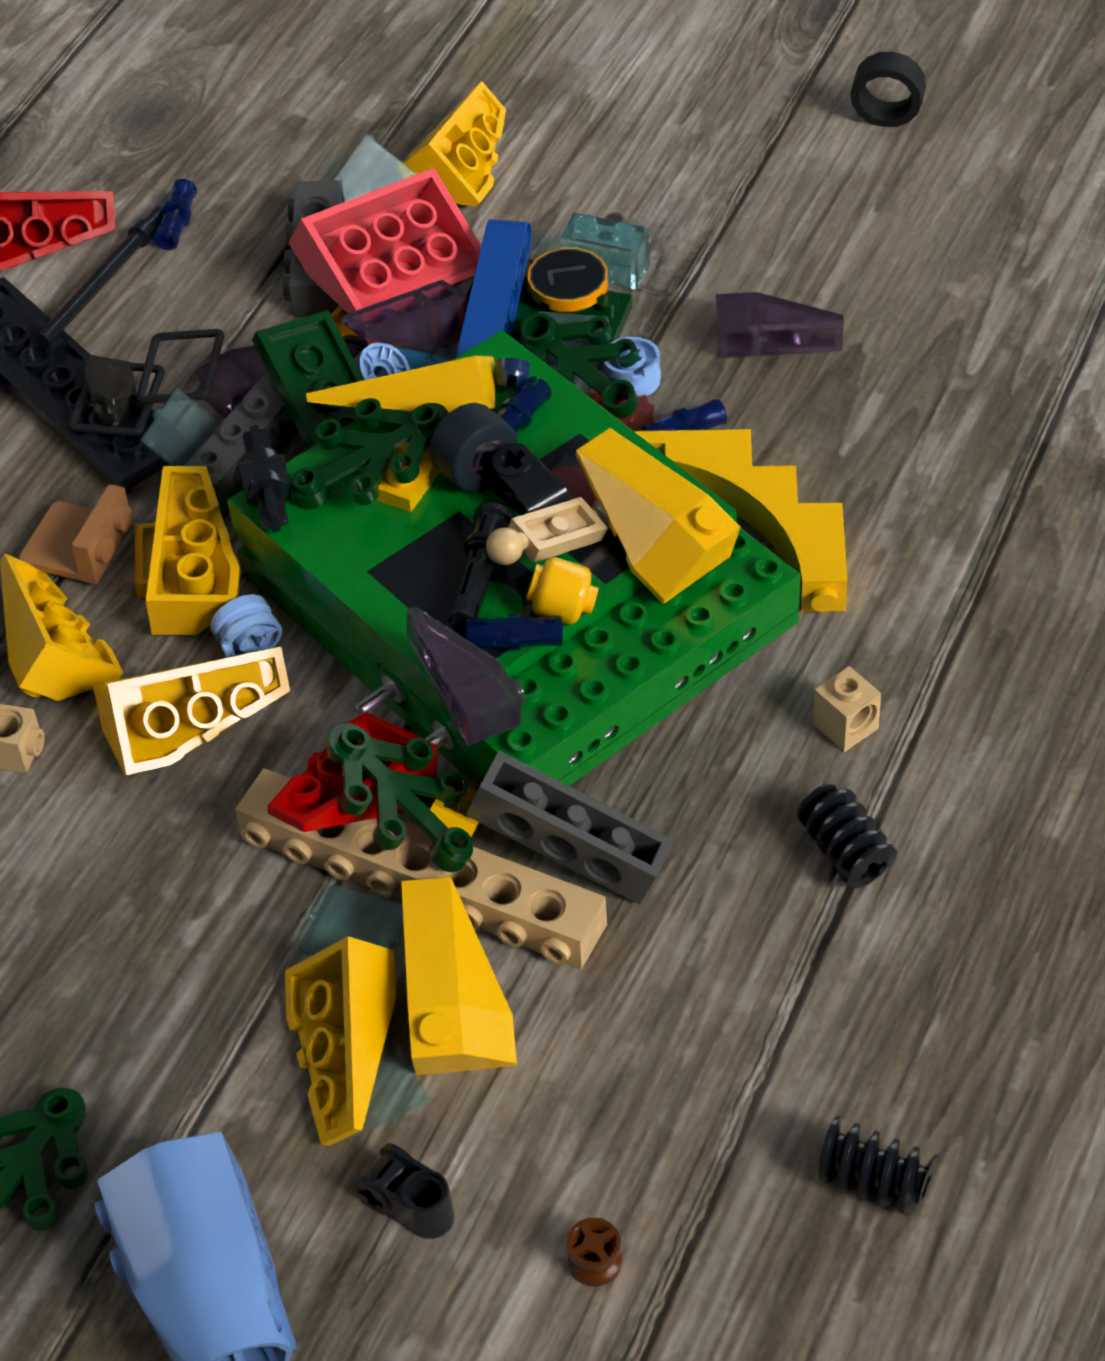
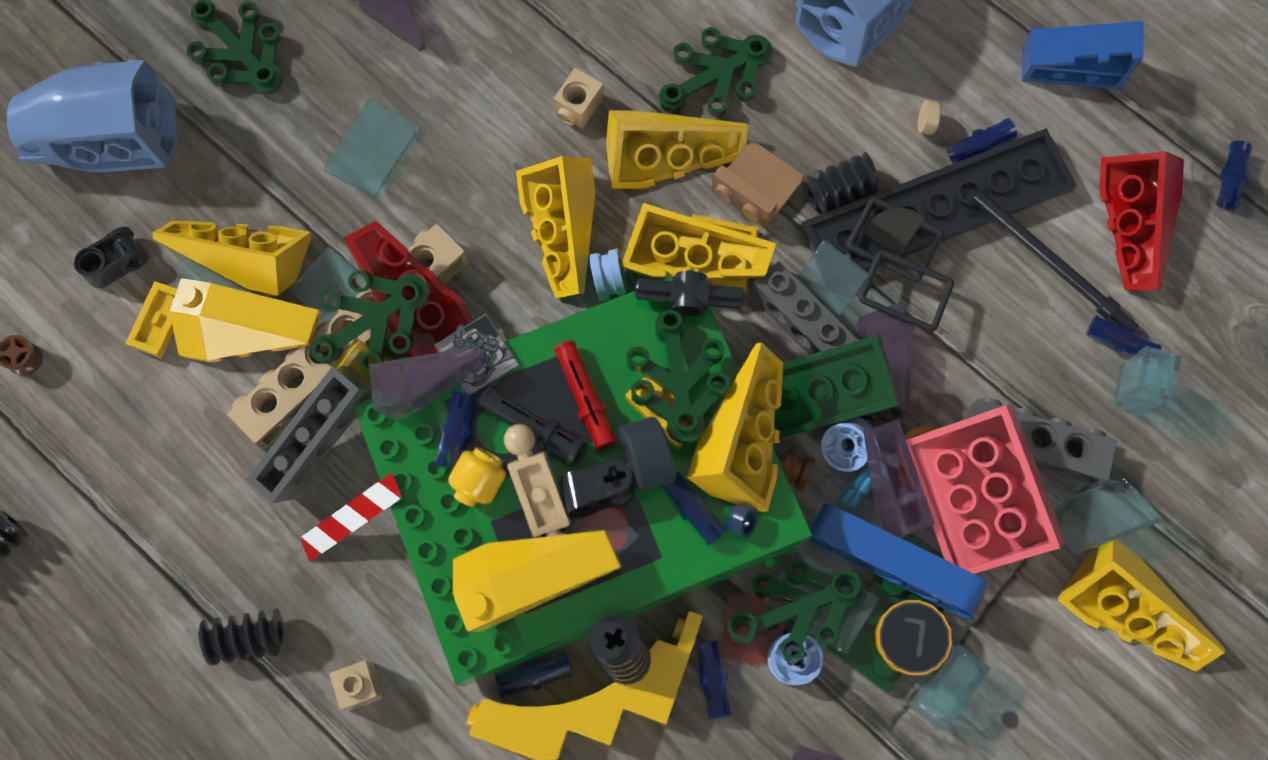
camera: 105 degrees right, 25 degrees up
none -> yellow plate [125,281,177,359]
none -> sticker [300,473,402,561]
none -> clear light blue piece [324,100,420,198]
none -> piece [434,314,520,399]
none -> red pin [553,340,618,451]
none -> black piece [590,616,651,685]
none -> black piece [802,152,878,213]
none -> clear light blue brick [1113,346,1182,415]

